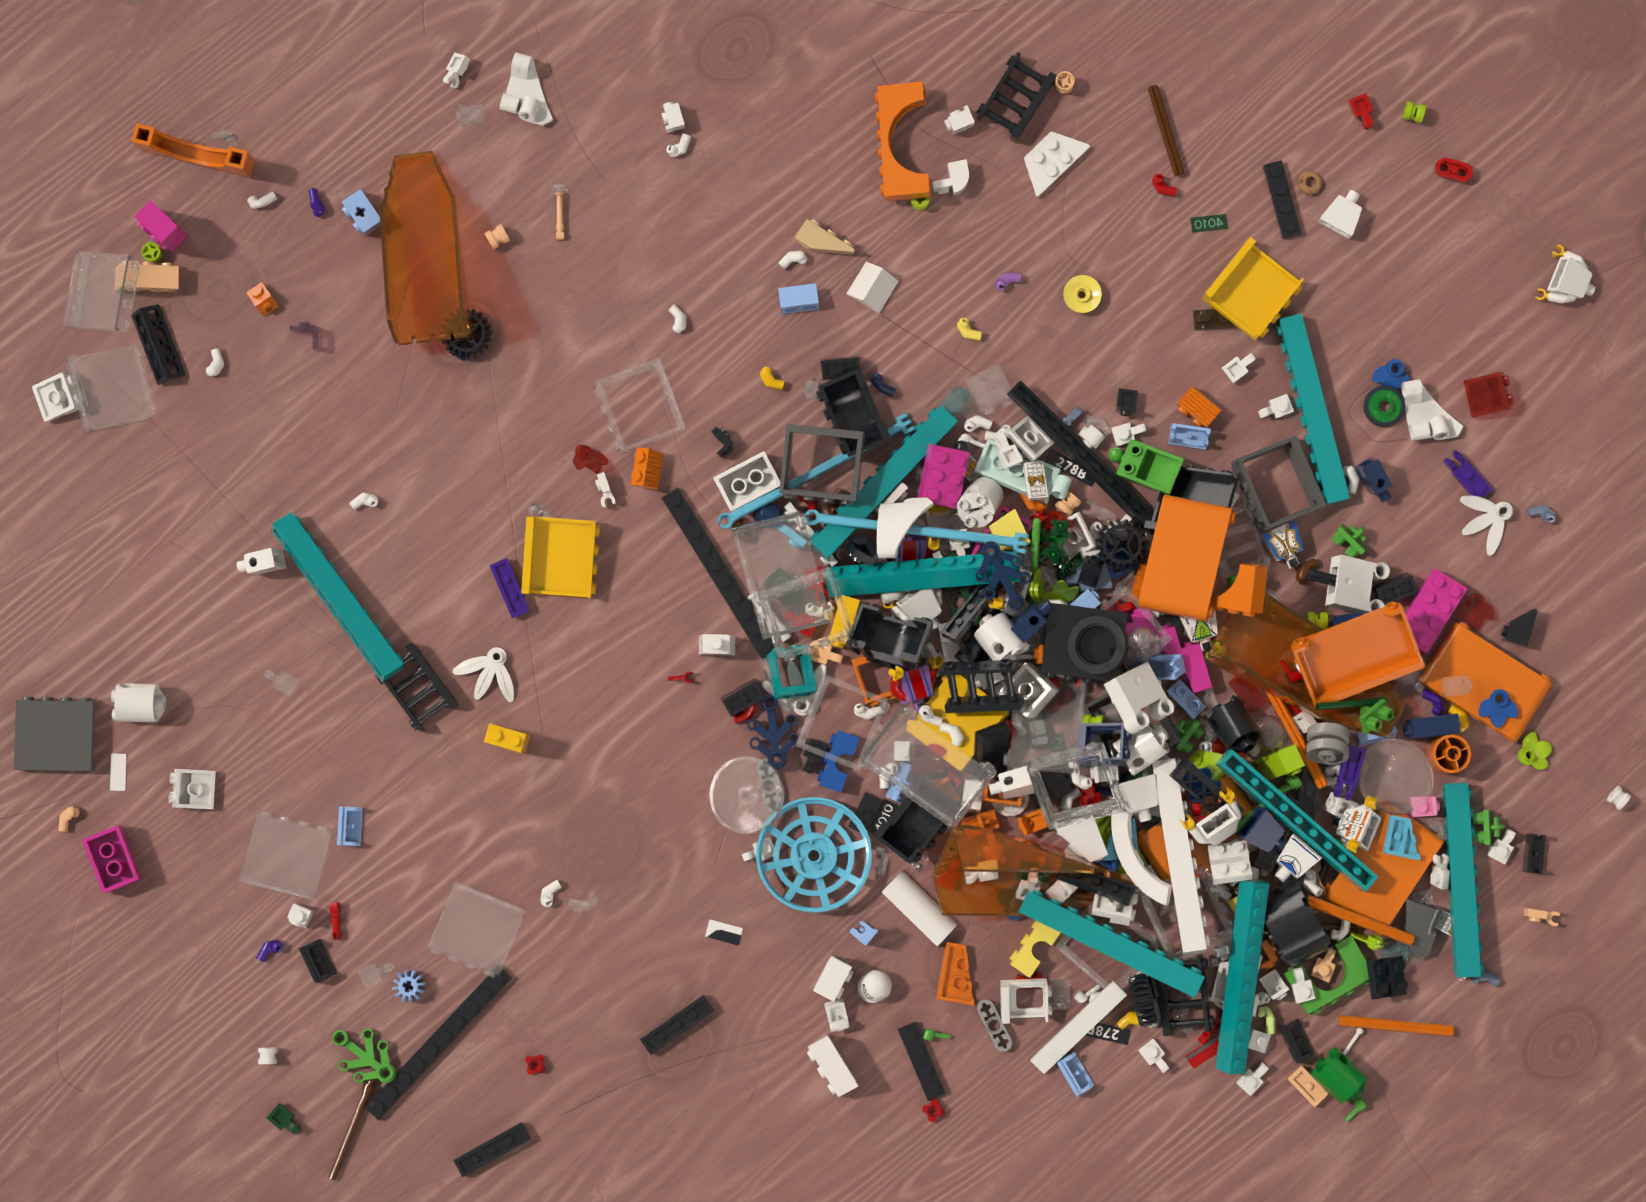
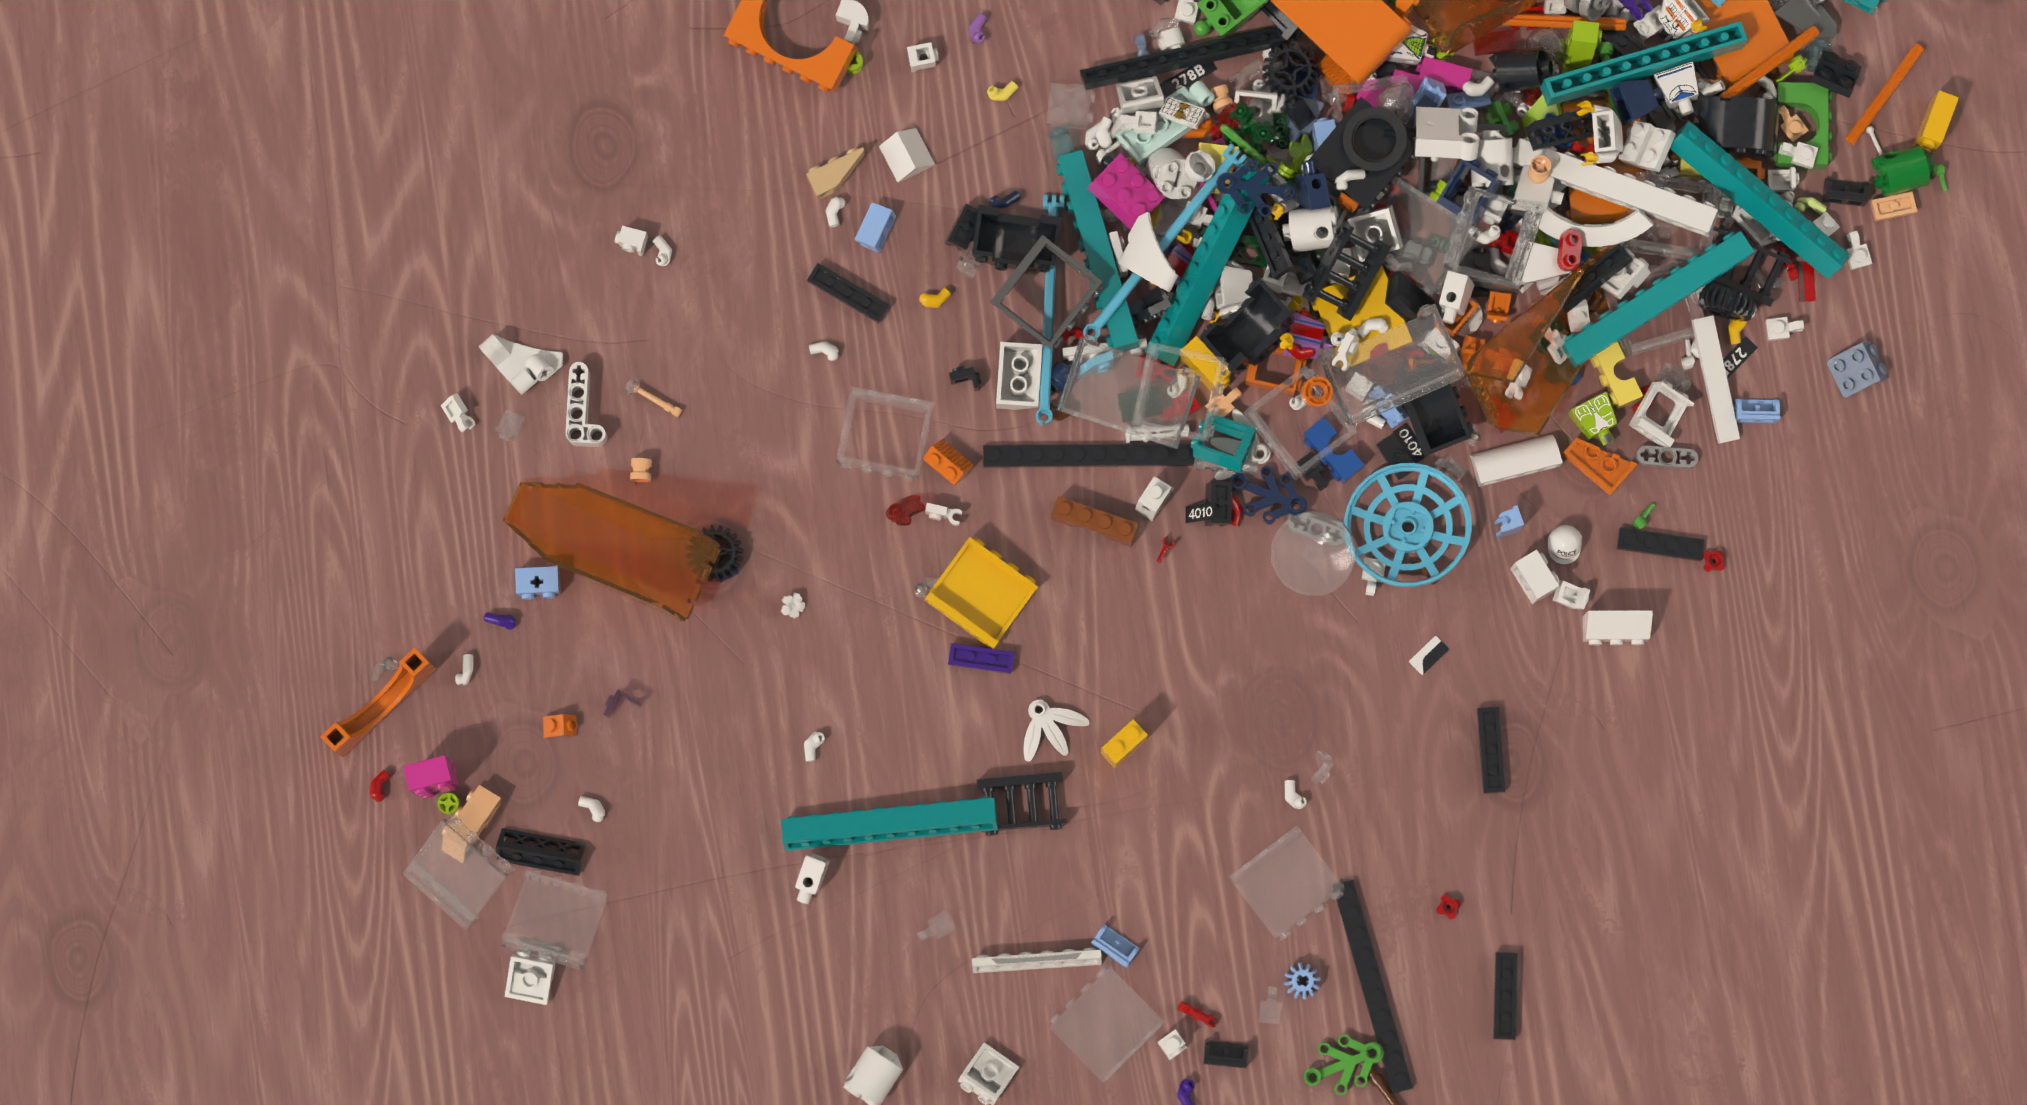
camera: 55 degrees left, 5 degrees down
reddish brown arm [826,488,845,515] -> none
none -> red arm [370,769,391,802]
none -> white beam [566,362,608,447]
none -> white plant [781,592,805,619]
none -> black plate [807,263,890,324]
none -> white brick [907,42,939,72]
none -> white plate [972,948,1102,973]
none -> dark orange arch [1051,496,1138,547]
none -> white arm [1095,117,1113,148]
none -> white hair [1184,150,1216,182]
none -> black sticker [1185,502,1215,523]
none -> orange wheel [1301,376,1333,407]
none -> white plate [1332,332,1360,372]
none -> white arm [1335,169,1365,190]
none -> white arm [1463,76,1494,97]
none -> light nougat wheel [1528,155,1551,184]
none -> plate [1557,229,1582,272]
none -> lime torso [1568,392,1617,446]
none -> sand blue bracket [1827,341,1888,397]
none -> yellow brick [1914,90,1959,154]

